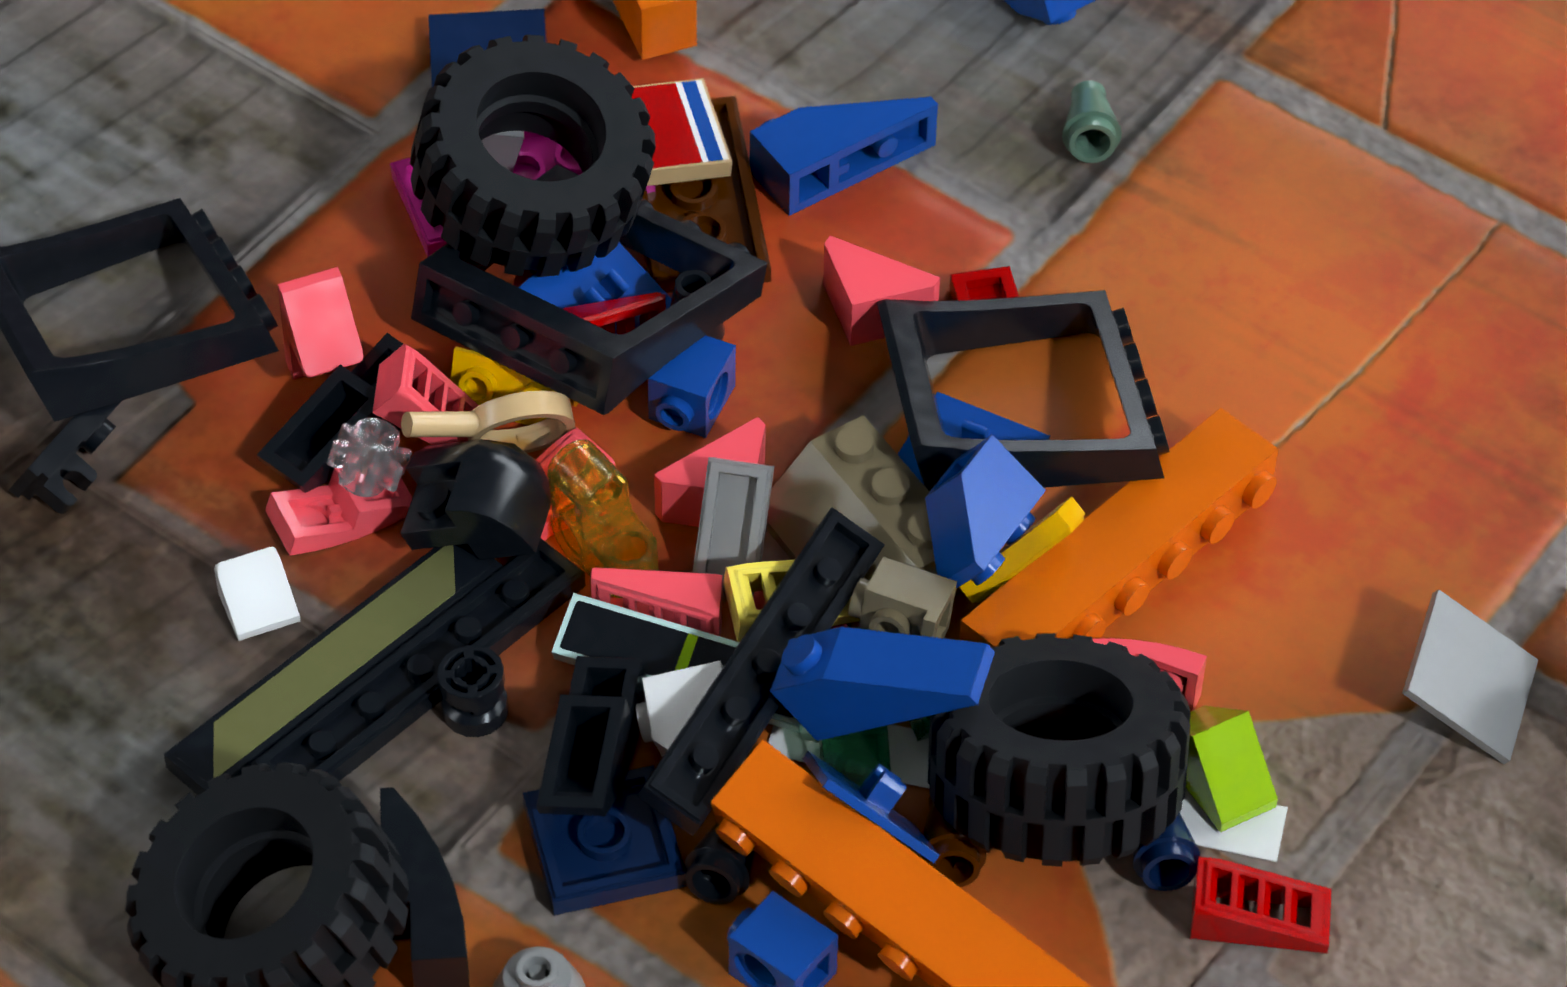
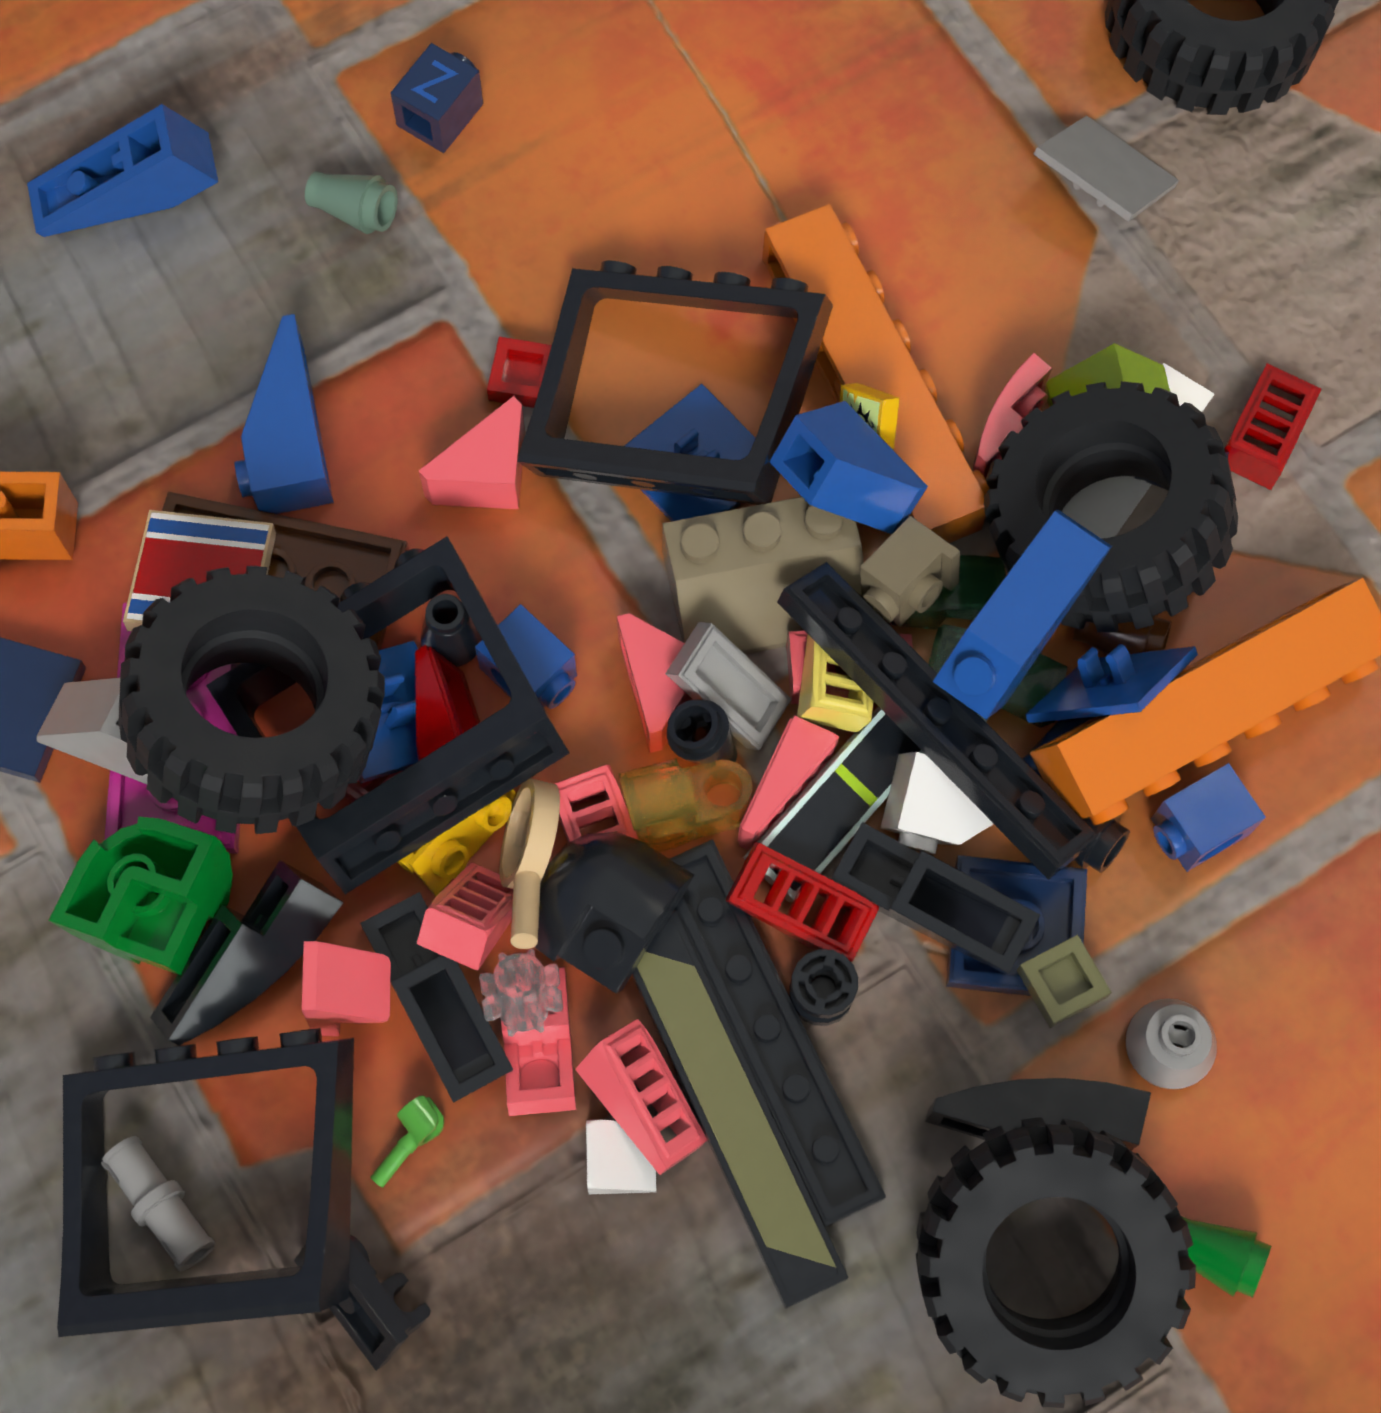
camera: 70 degrees left, 20 degrees up
none -> green brick [48,816,233,975]
none -> light grey pin [101,1136,216,1272]
none -> black slope [150,860,343,1046]
none -> bright green hand [370,1096,444,1188]
none -> dark blue brick [390,43,483,153]
none -> coral slope [575,1019,708,1175]
none -> black cone [667,700,737,774]
none -> red slope [725,842,879,962]
none -> olive tile [1017,935,1112,1028]

